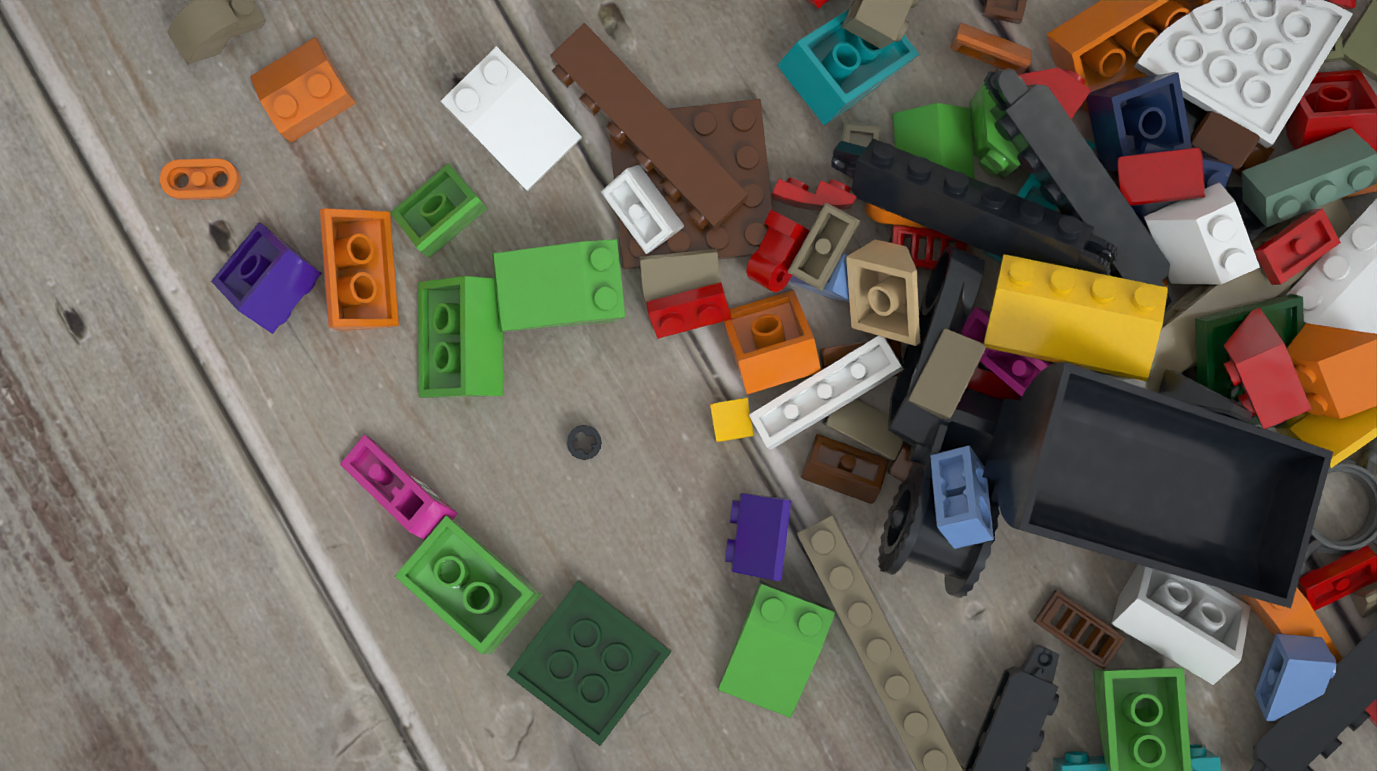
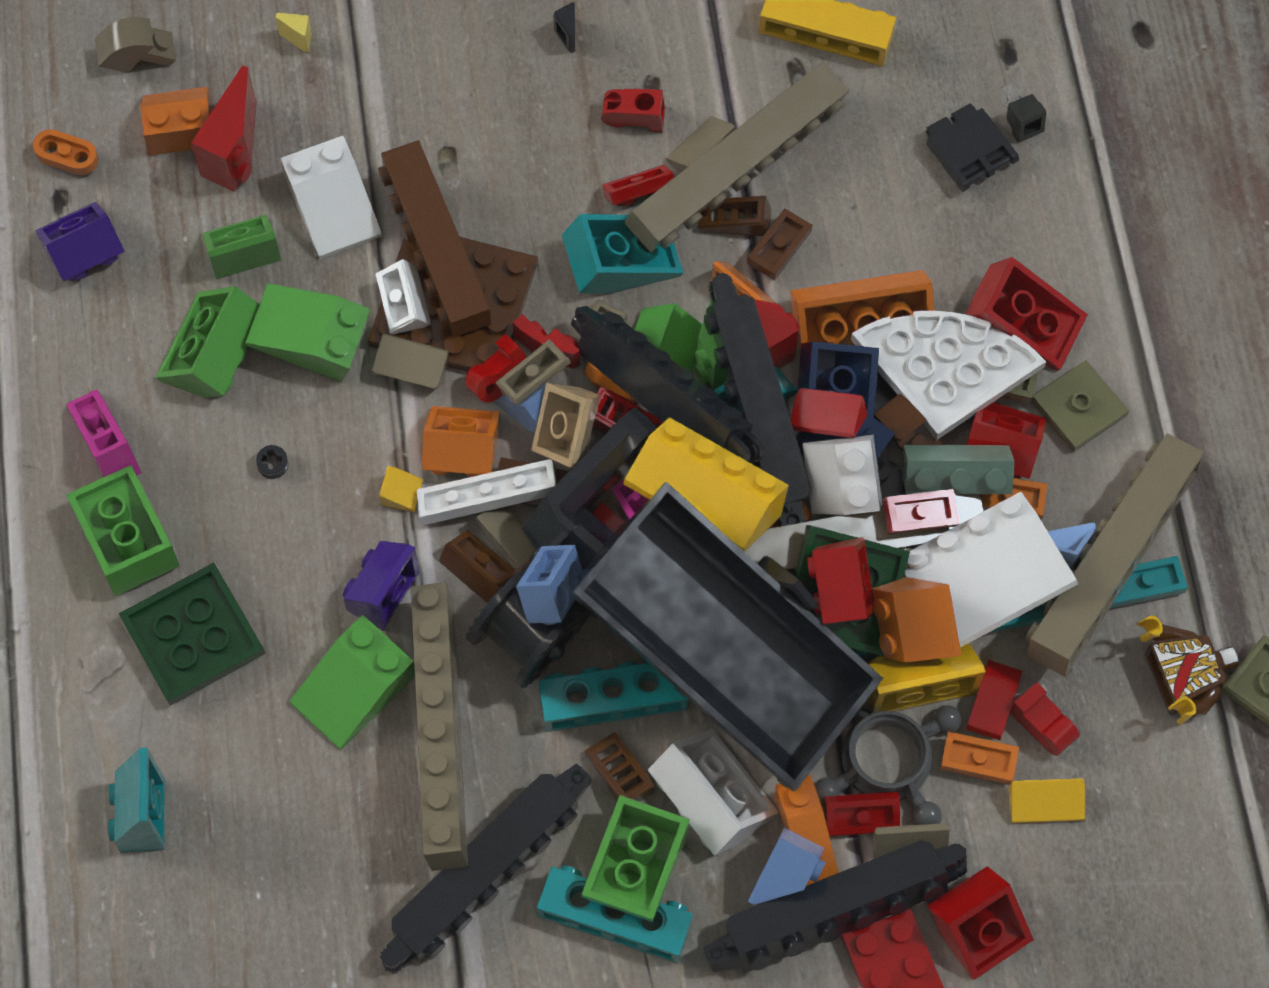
camera: 20 degrees right, 20 degrees down
orange slope [320,208,399,332] -> none
red plate [646,282,732,339] -> none
dark tan slope [907,328,986,420] -> none
none -> red slope [191,65,257,192]
none -> teal brick [538,662,689,732]

